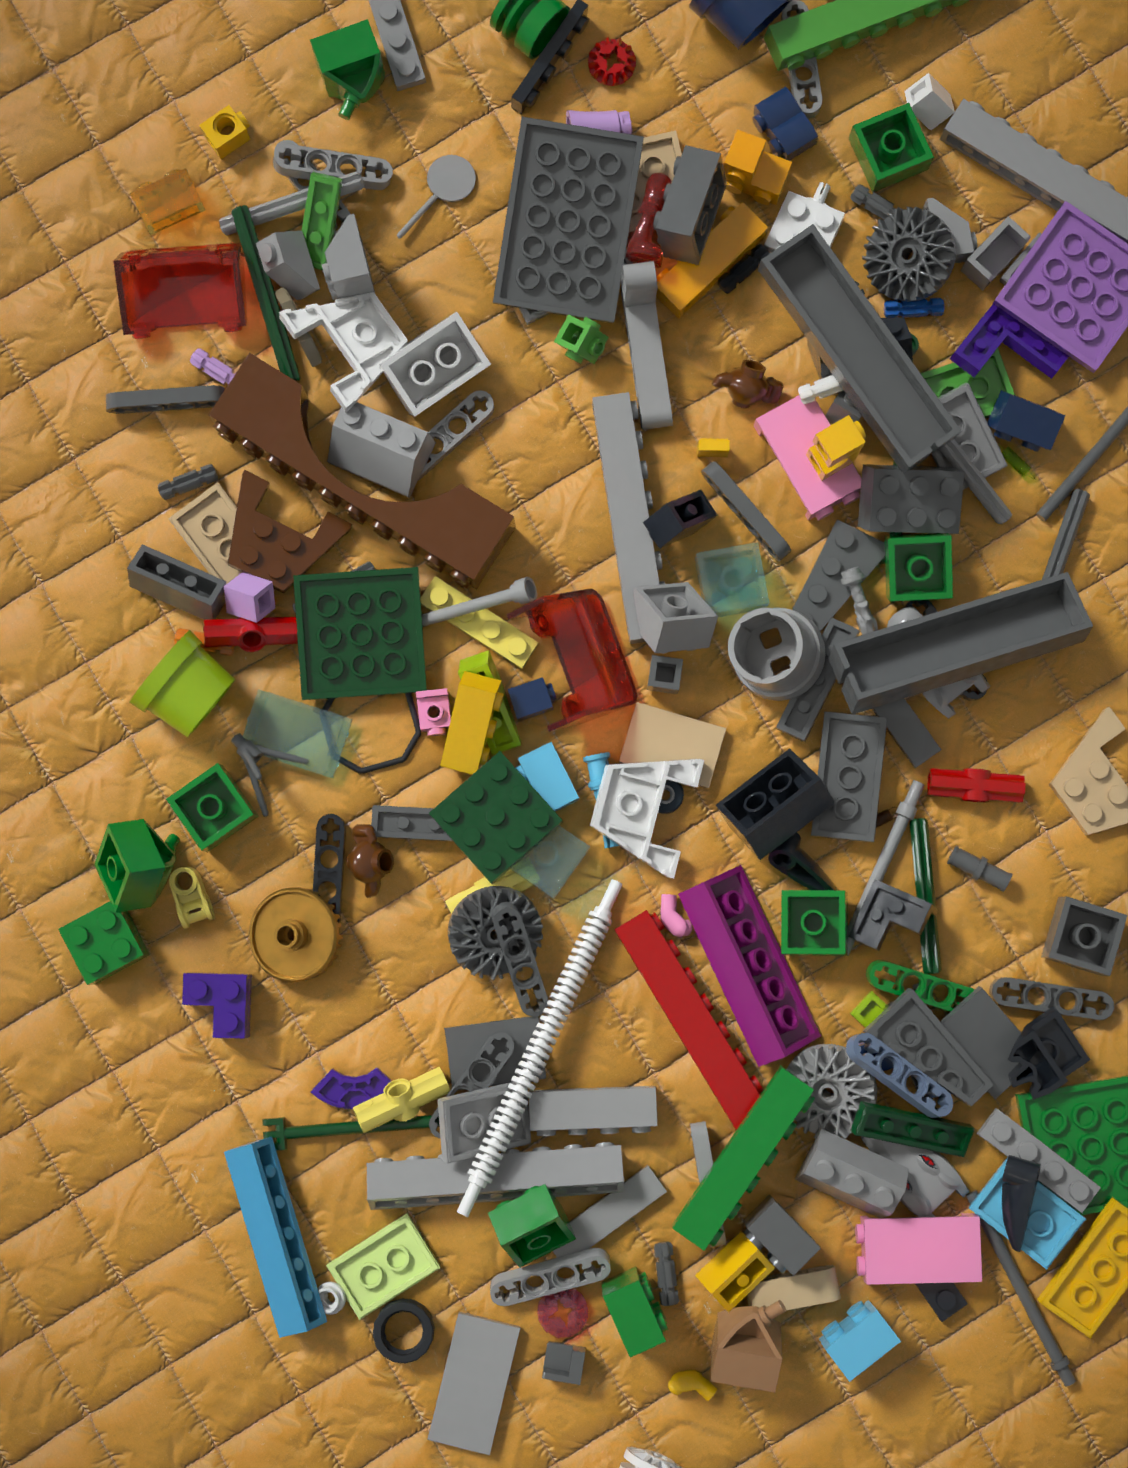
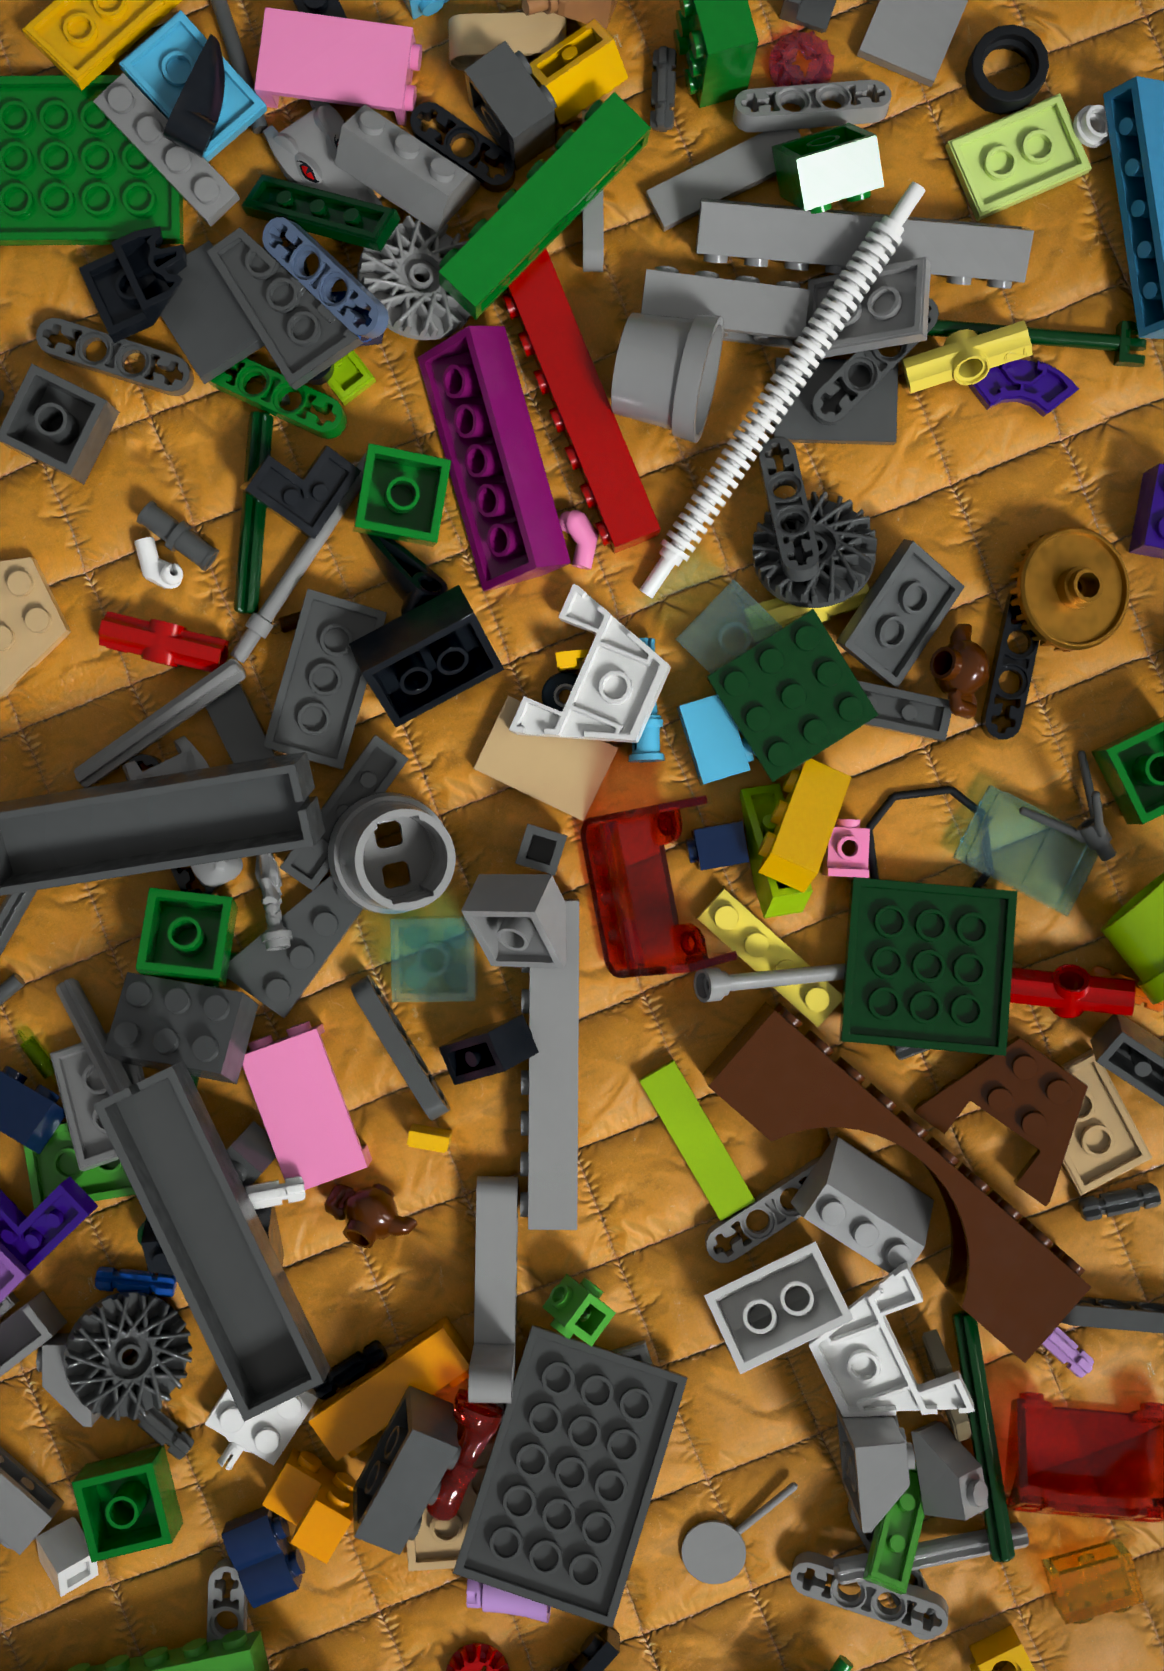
camera: 170 degrees left, 5 degrees up
lavender brick [224,572,275,623] -> none
yellow arch [806,415,866,481] -> none
none -> light grey axle [74,659,246,788]
none -> white arm [134,537,184,589]
none -> black beam [410,102,515,193]
none -> yellow tile [555,649,590,672]
none -> light grey piece [611,312,724,443]
none -> lime tile [639,1059,756,1221]
none -> dark grey plate [836,539,965,688]

